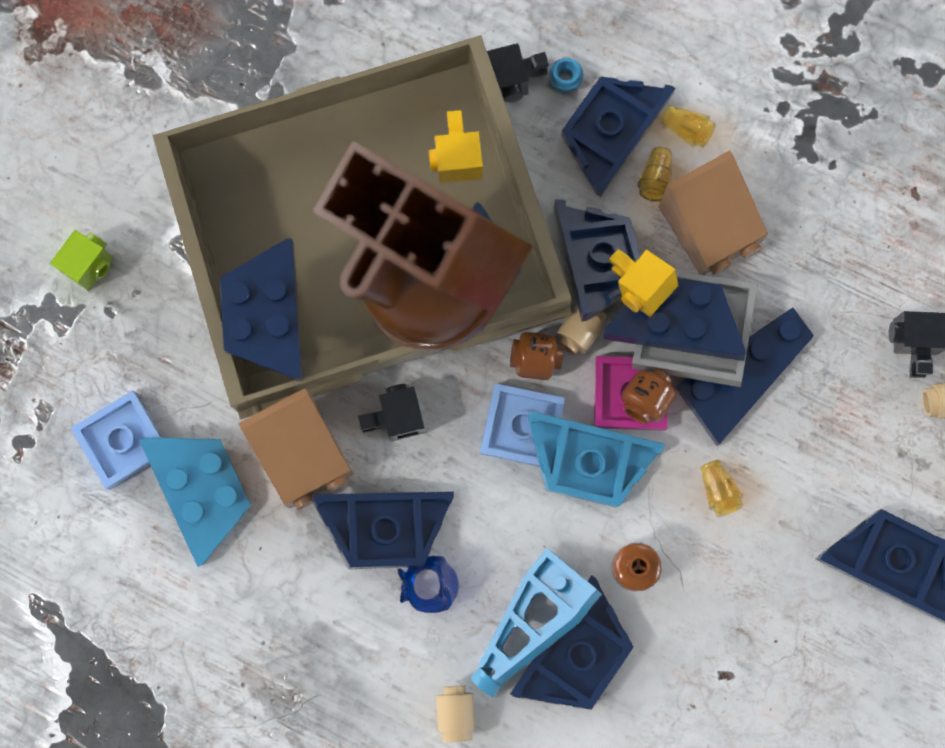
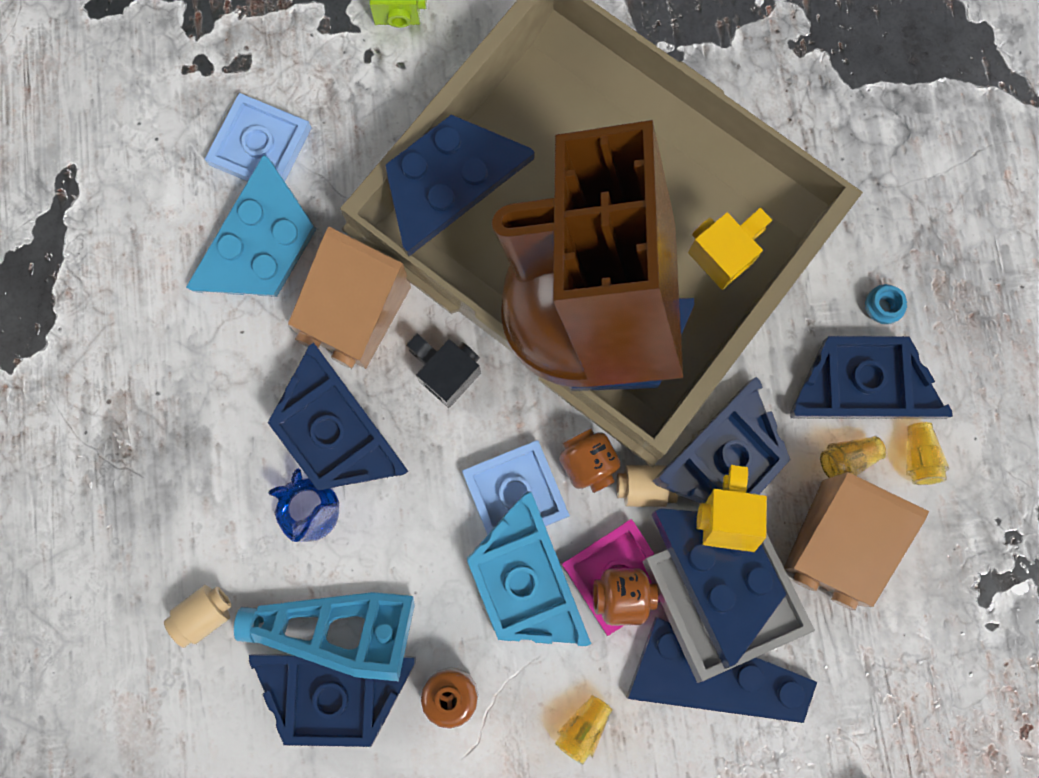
camera: 50 degrees right, 0 degrees up
black brick [487,43,549,103] -> none

